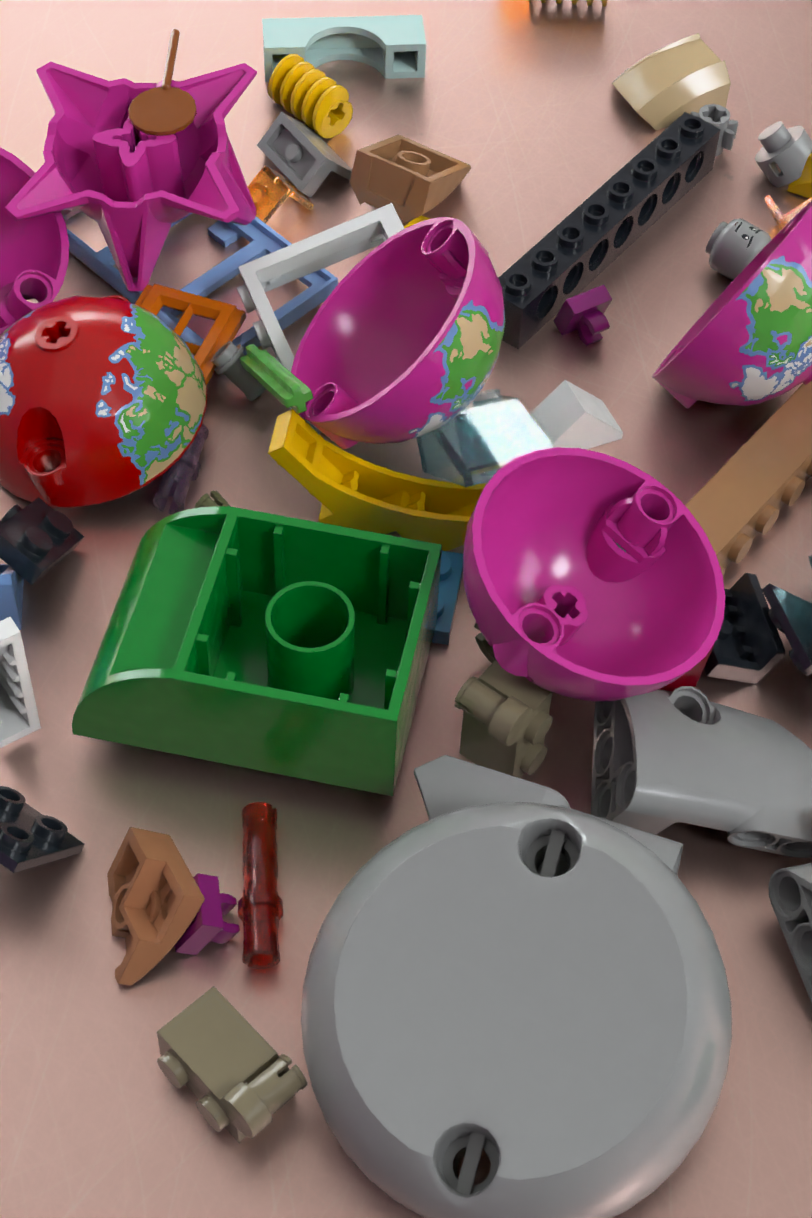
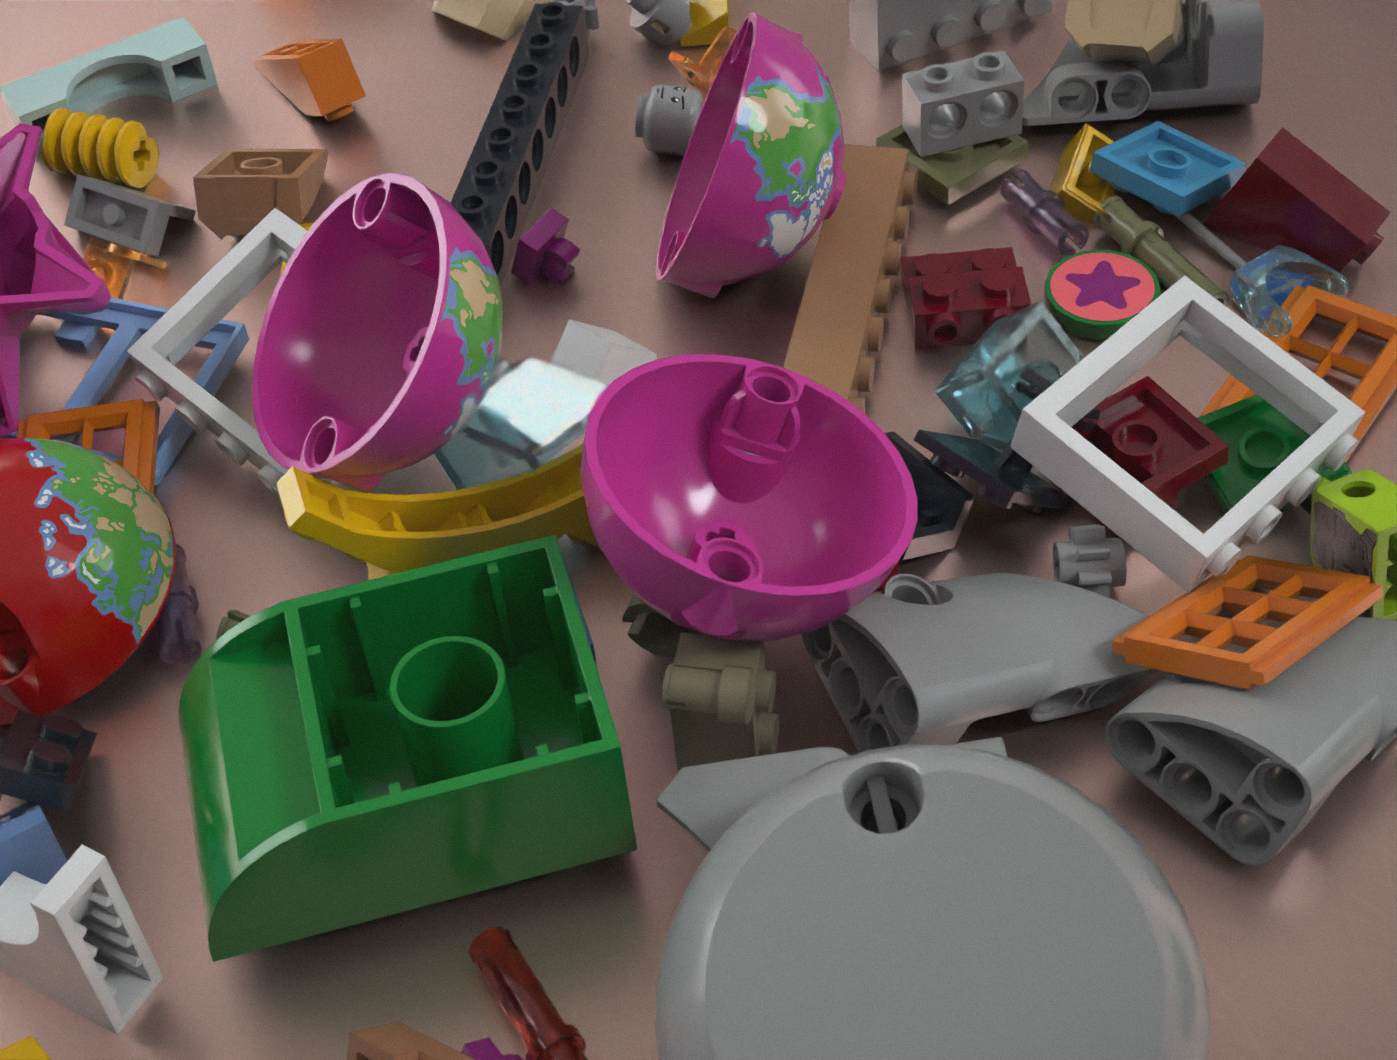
camera: 20 degrees left, 5 degrees down
light grey pin [211,341,266,401] -> none
bright green axle [240,344,313,413] -> none
none -> orange slope [252,39,366,121]

